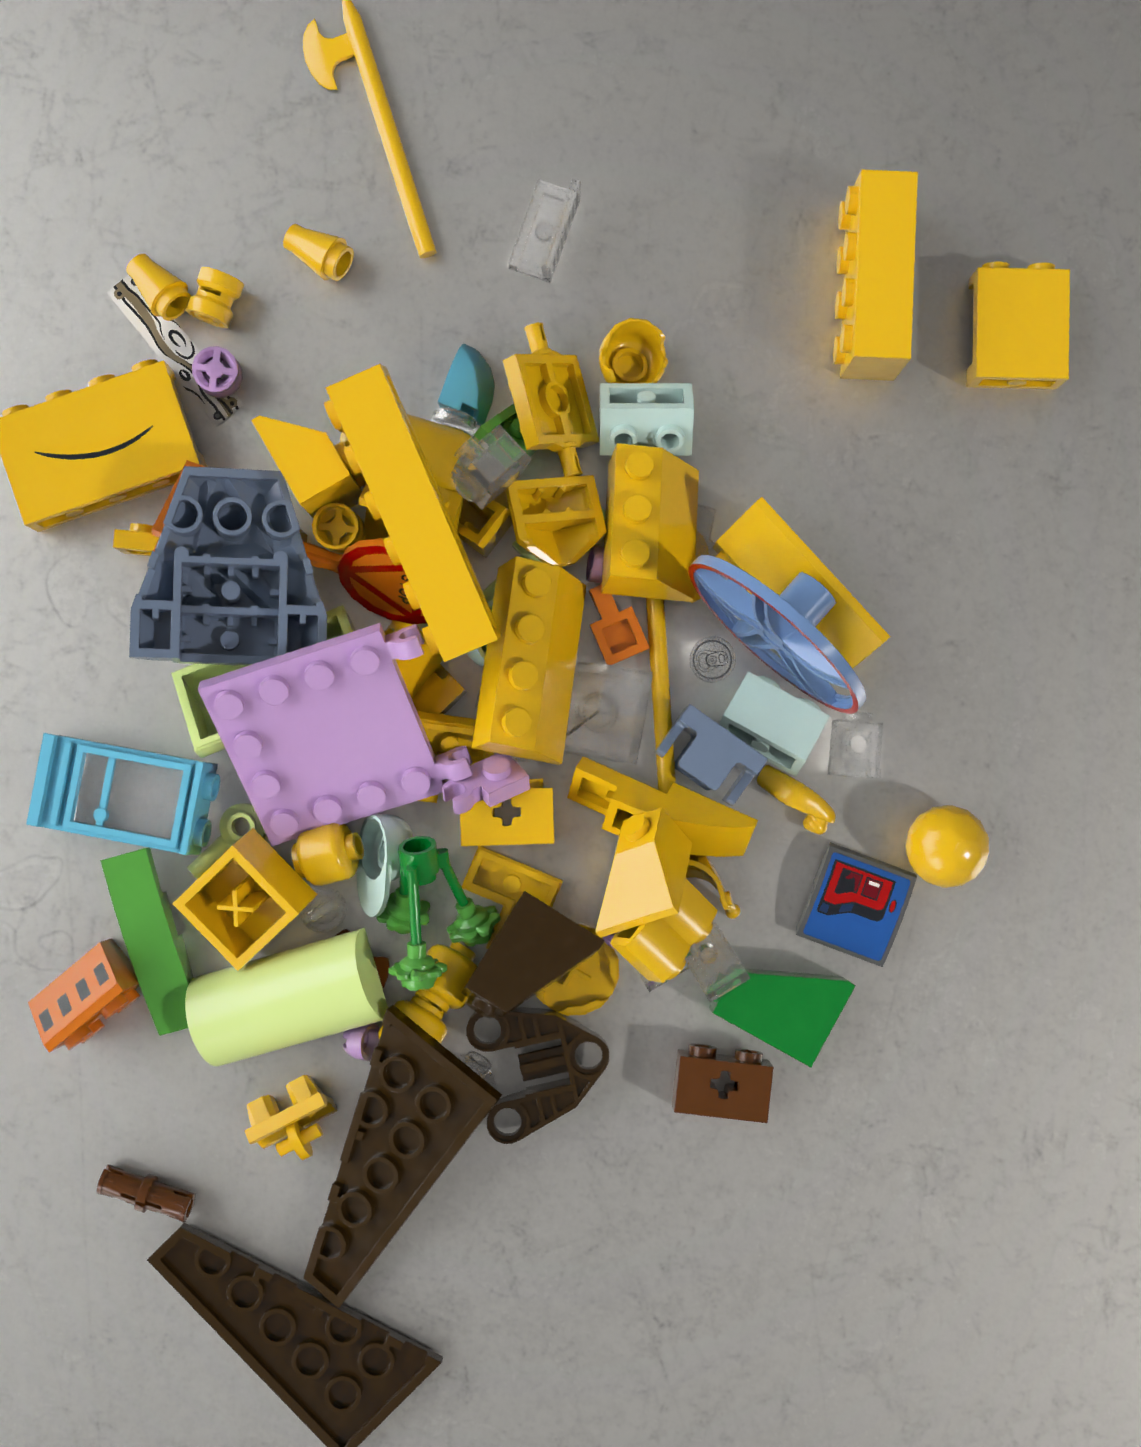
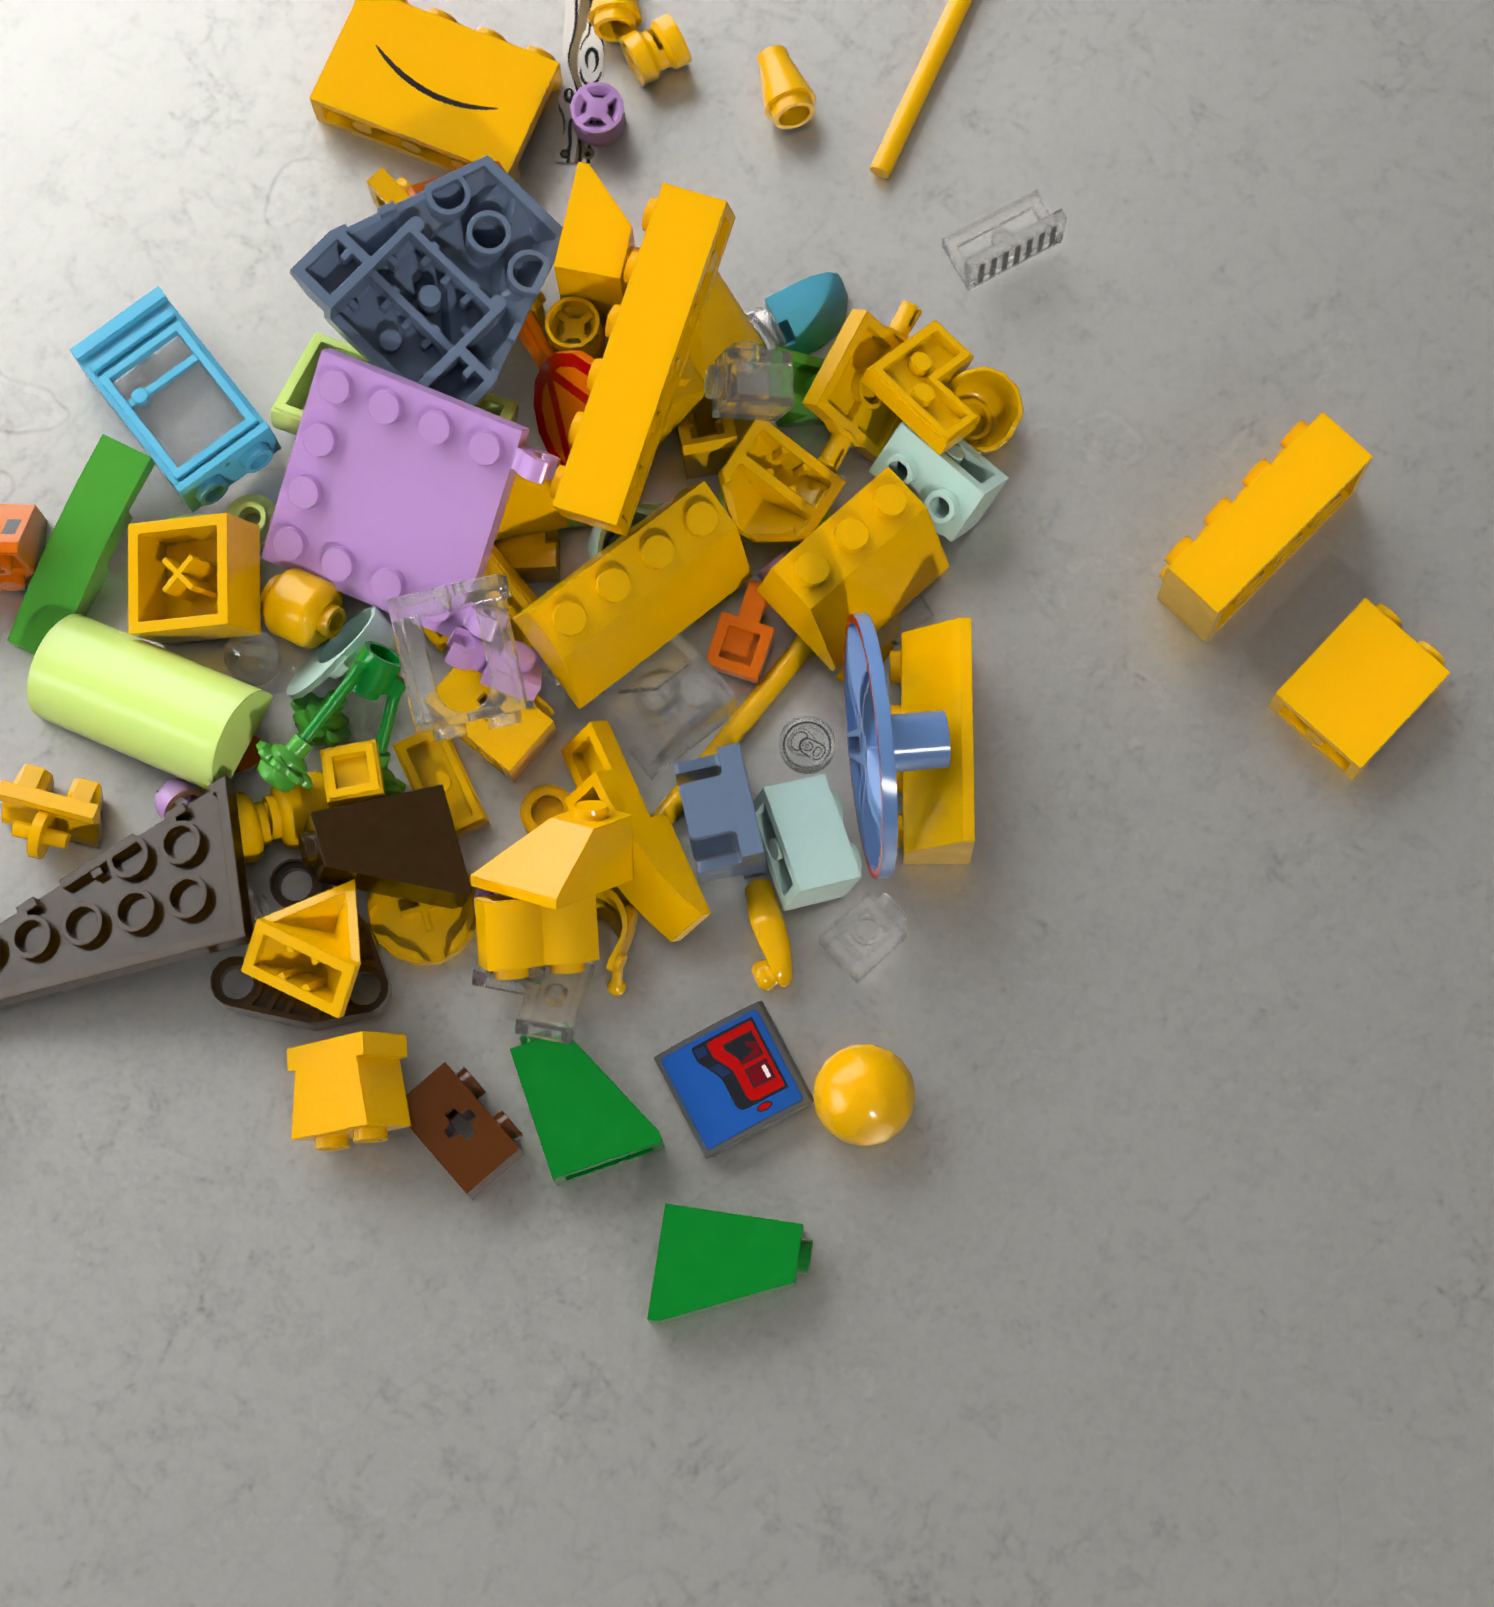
camera: 45 degrees right, 10 degrees down
none -> yellow slope [241,879,361,1019]
none -> yellow hips [287,1031,411,1151]
none -> yellow tile [319,739,386,808]
none -> clear panel [386,574,536,742]
none -> yellow tile [520,785,570,834]
none -> green slope [647,1203,813,1325]
none -> yellow tile [860,320,980,456]

